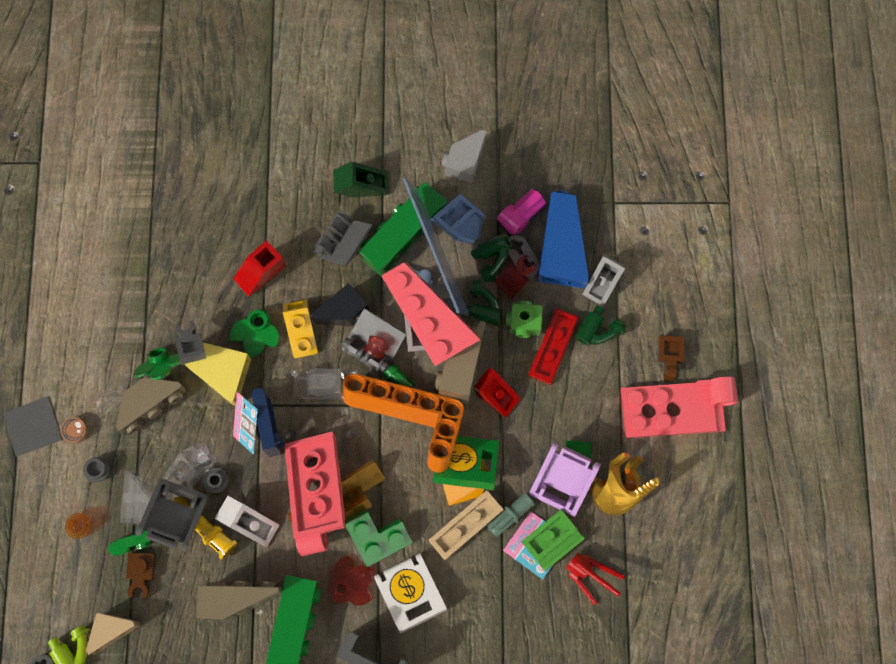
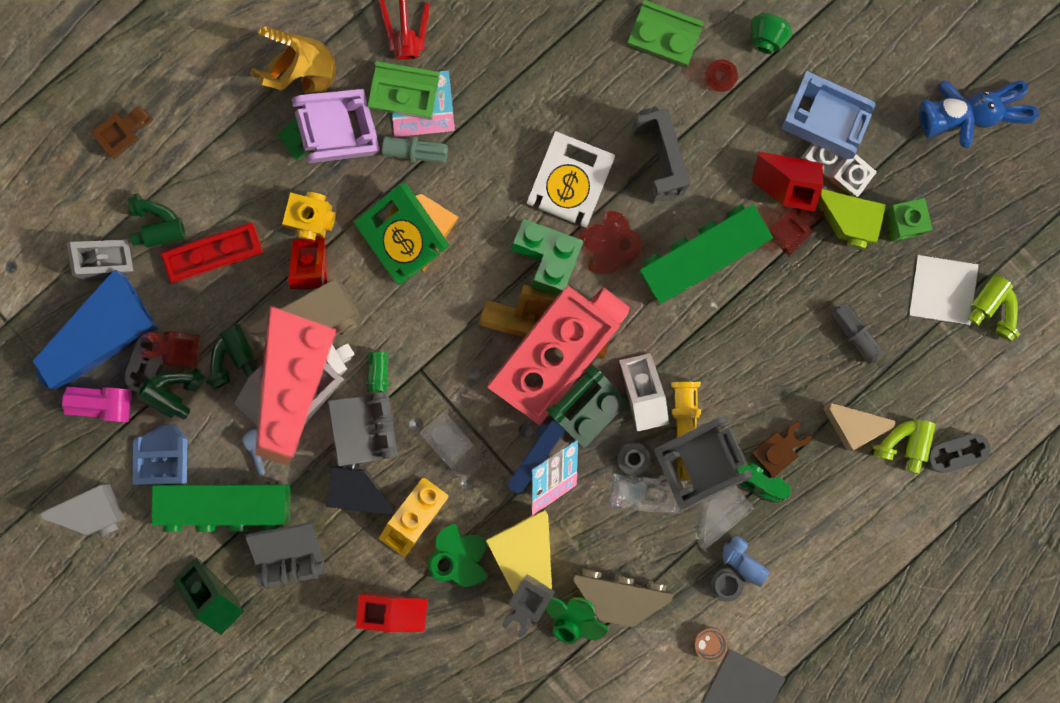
camera: 130 degrees left, 10 degrees up
clear orange plate [65,513,92,539] -> none
dark tan slope [196,581,283,620] -> none
orange beam [343,374,464,473] -> none
clear red bush [364,335,389,358] -> none
sand blue piece [402,177,470,317] -> none
tan plate [428,490,503,560] -> none
bright green brick [506,301,542,338] -> none
coral hinge [620,377,738,439] -> none
none -> yellow brick [282,191,336,241]
none -> white tile [326,344,355,376]
none -> dark green plate [545,363,629,449]
none -> medium blue arm [722,536,770,587]

